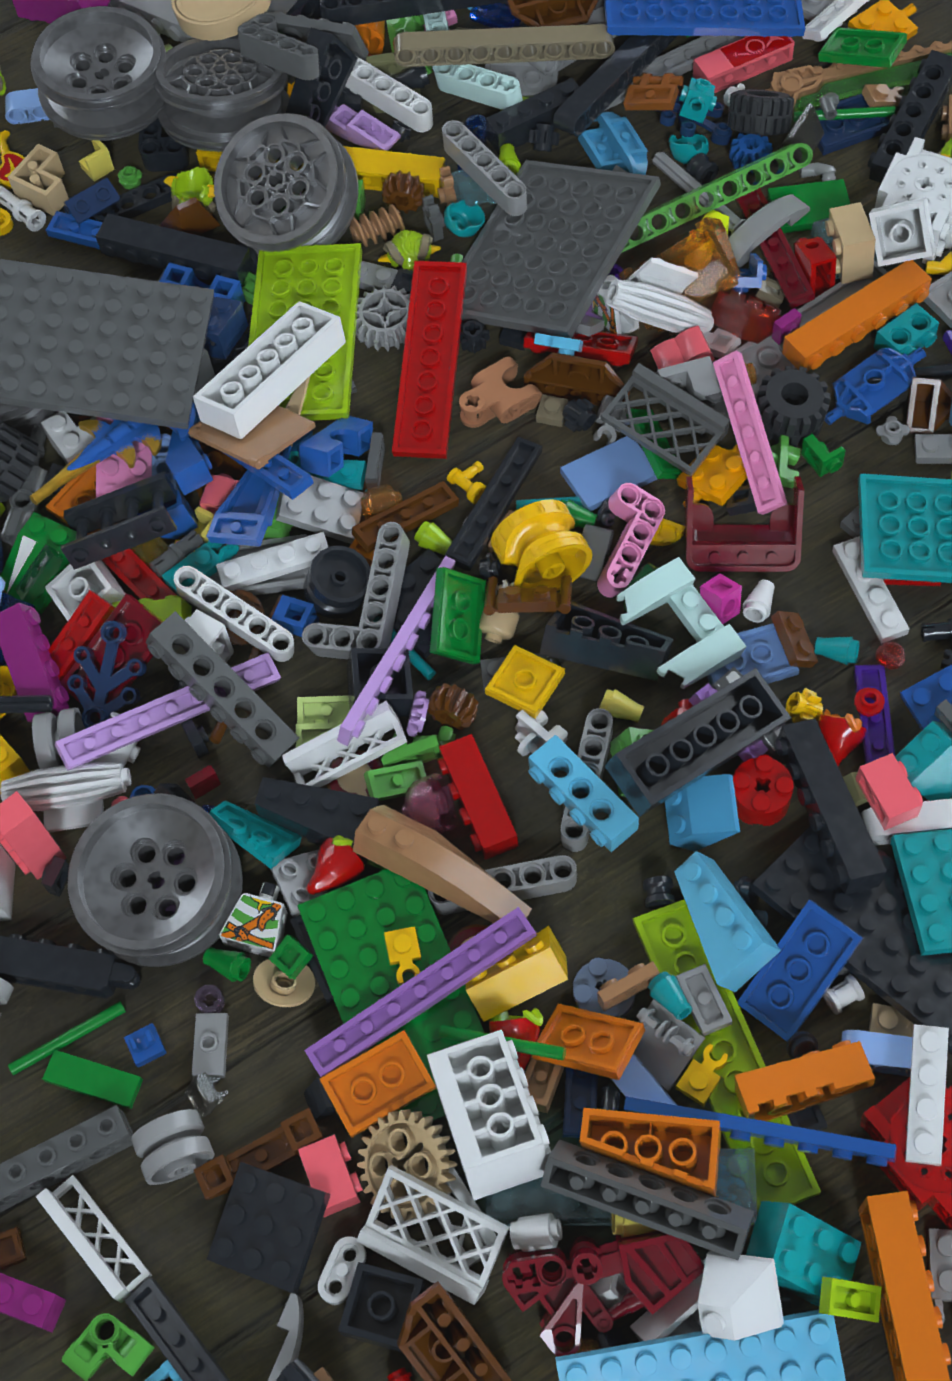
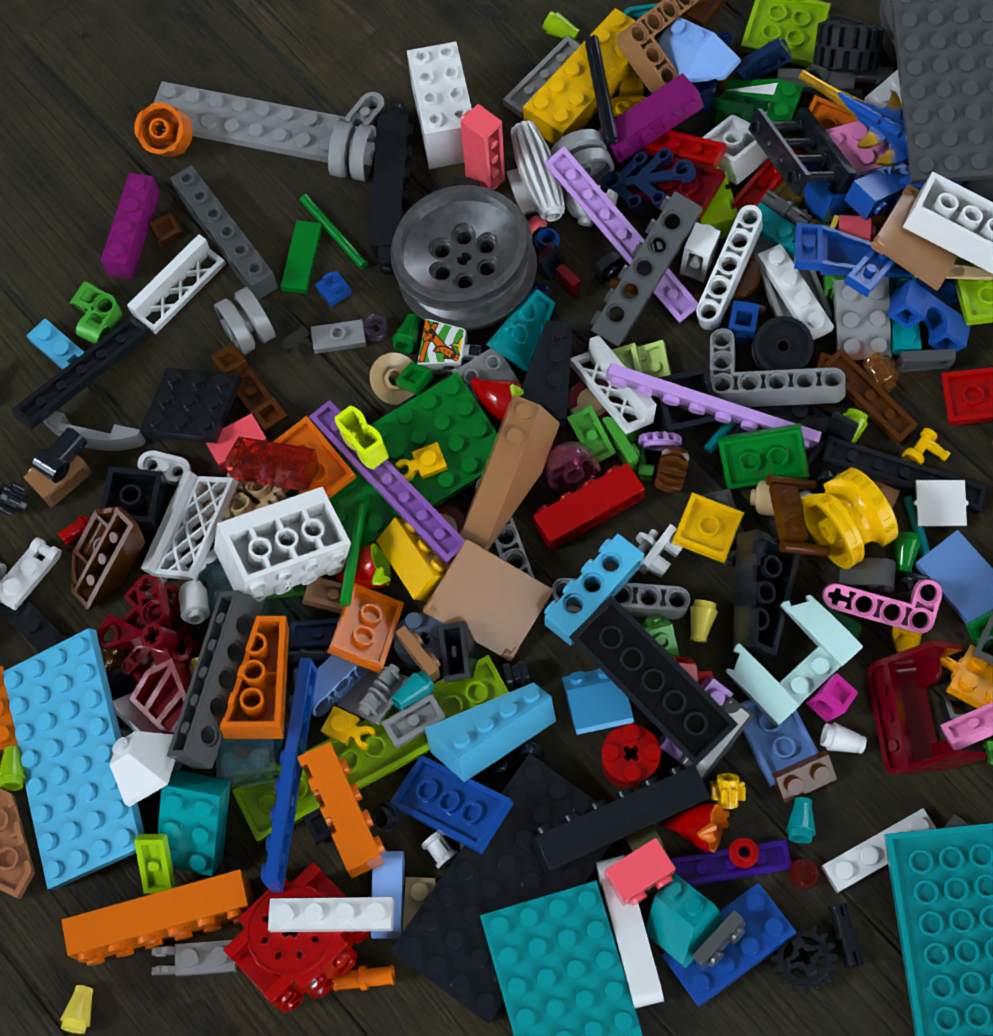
camera: 80 degrees right, 5 degrees up
none -> clear red brick [226,436,319,492]
none -> neon yellow brick [335,406,389,469]
none -> medium nougat piece [422,538,554,662]
none -> black slope [438,621,480,683]
none -> black slope [826,412,859,442]
none -> white piece [913,480,969,526]

